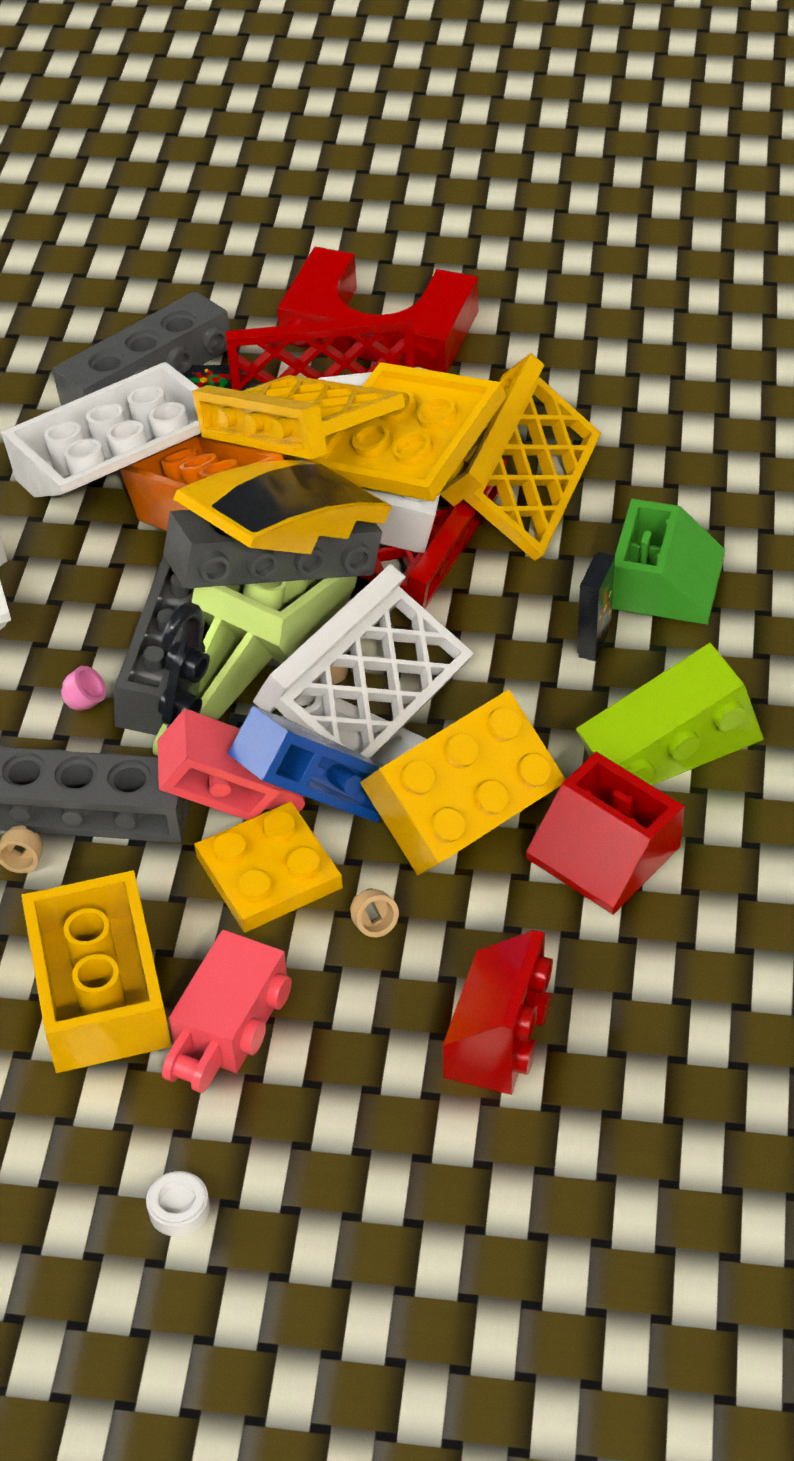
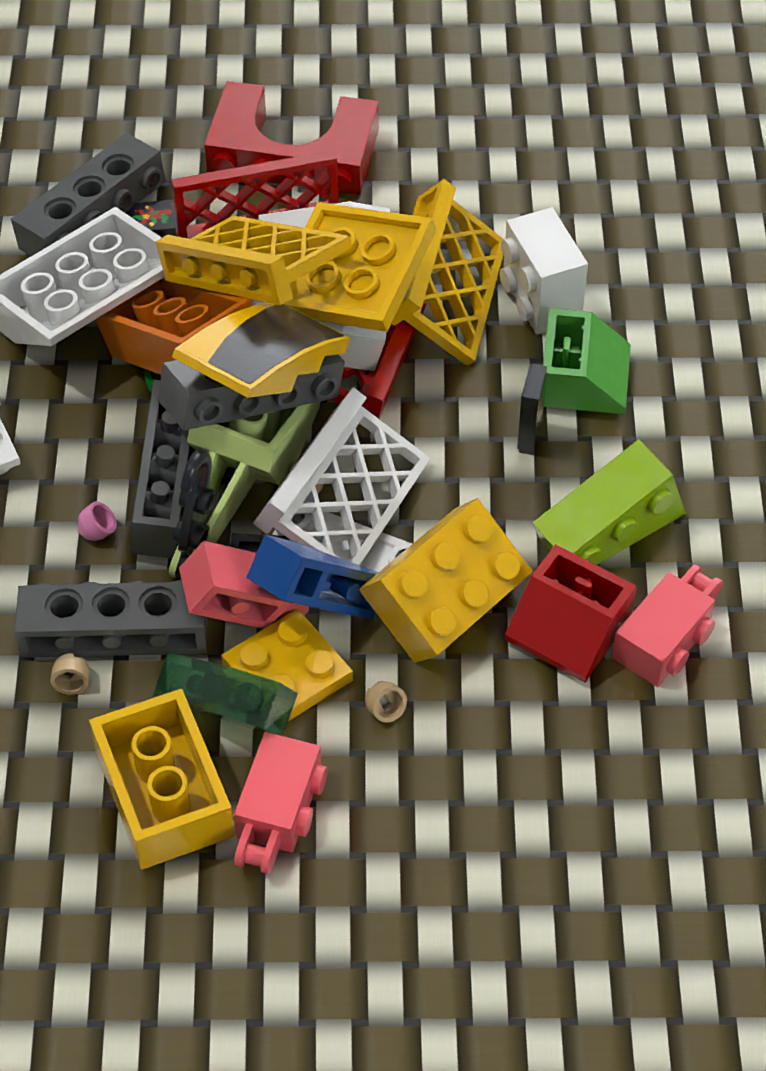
camera: 10 degrees left, 5 degrees up
white tile [146,1171,210,1237] -> none
red slope [443,930,553,1095] -> none
none -> clear green slope [152,652,298,736]
none -> white brick [500,207,588,335]
none -> coral brick [612,564,723,687]

